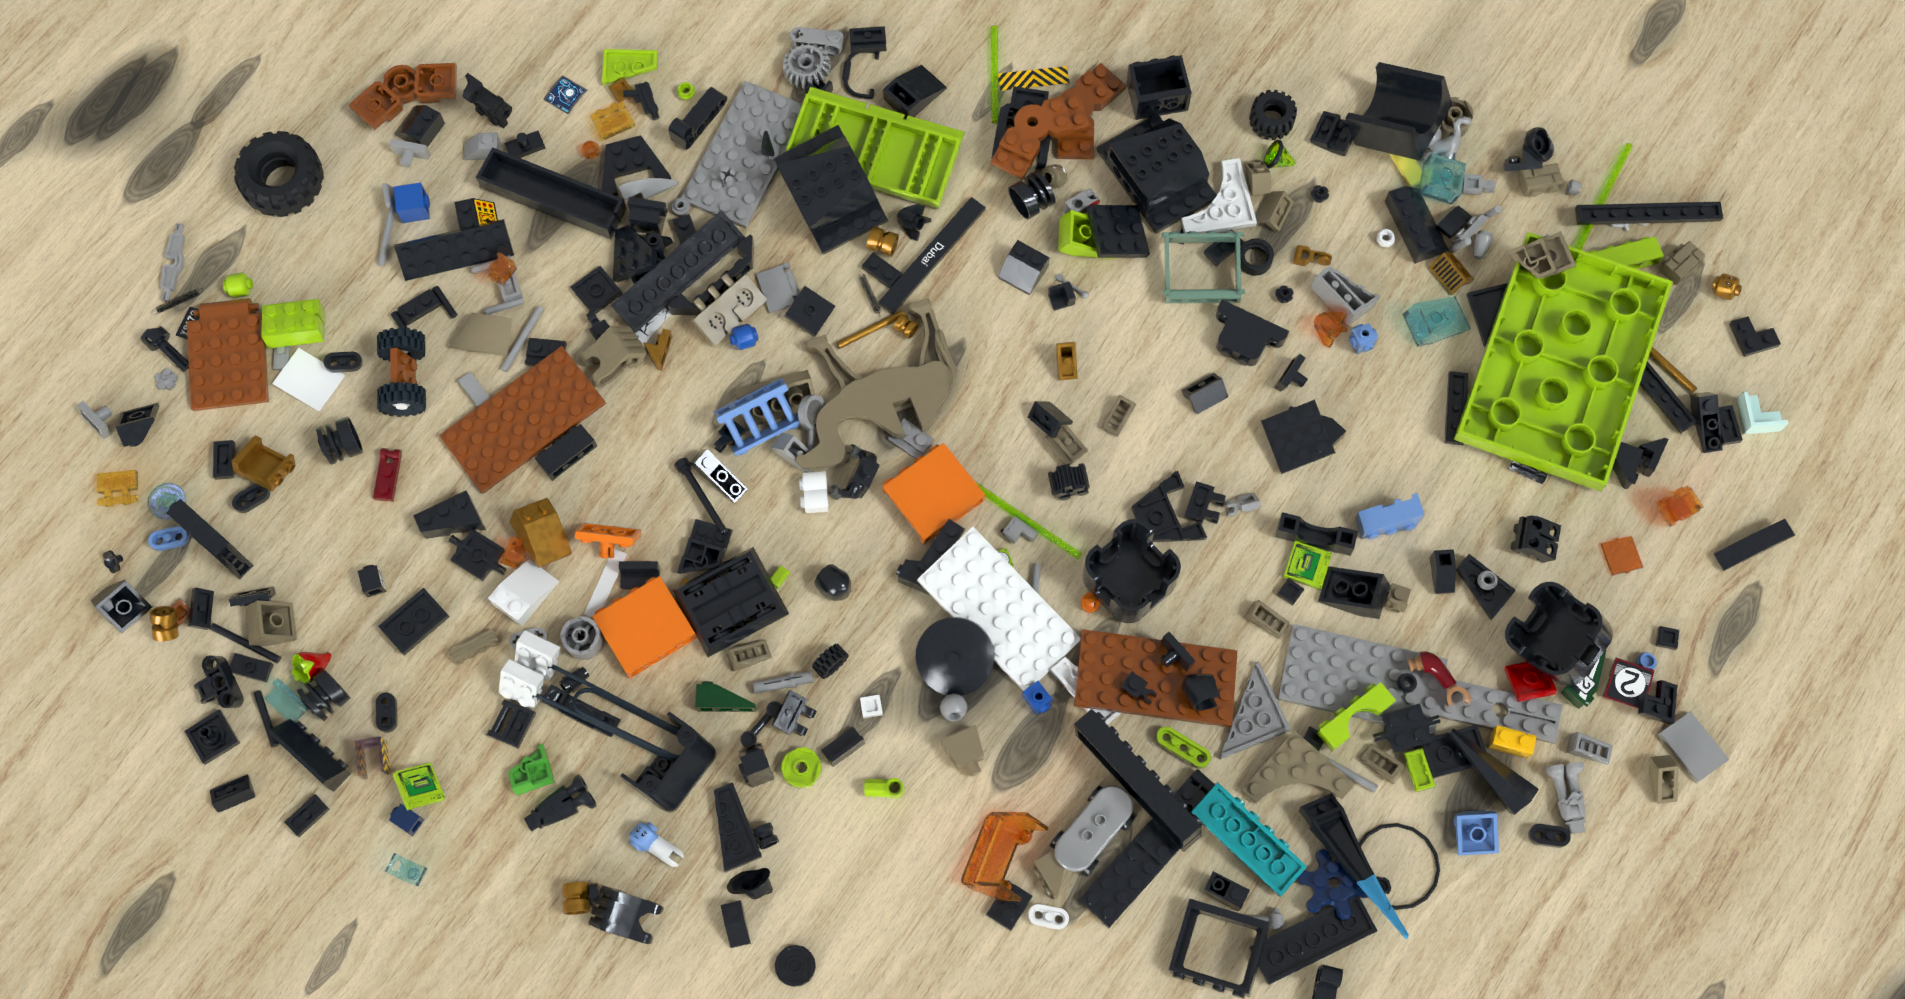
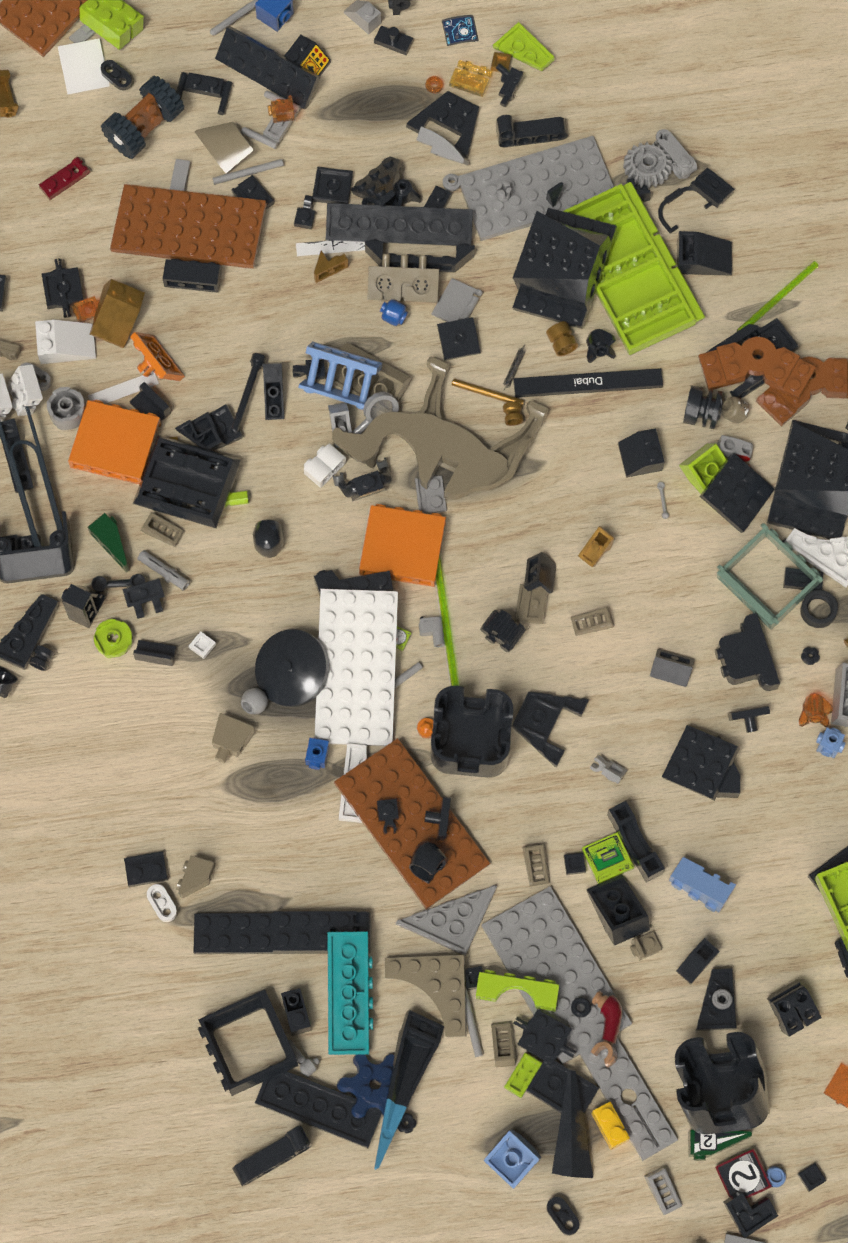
camera: 45 degrees right, 0 degrees up
black wheel [316,416,363,465] -> none
black wedge [413,491,486,539] -> none
black piece [476,147,627,239] -> none
black cone [559,667,590,694] -> none
dark tan piece [579,326,647,387] -> none
black plate [628,197,668,235] -> none
lime plate [677,82,695,100] -> none
black tyre [812,643,849,679] -> none
black plate [862,252,902,288] -> none
lime piece [864,778,905,799] -> none
clear orange windscreen [961,812,1048,901] -> none
sticker [998,66,1069,91] -> none
black panel [1048,281,1076,311] -> none
light grey piece [1049,785,1137,877] -> none
black piece [1074,709,1202,852] -> none
lime plate [1156,726,1211,769] -> none
black plate [1184,481,1226,524] -> none
black piece [1359,823,1440,910] -> none
red plate [1504,662,1557,702] -> none
light grey piece [1546,762,1586,834] -> none

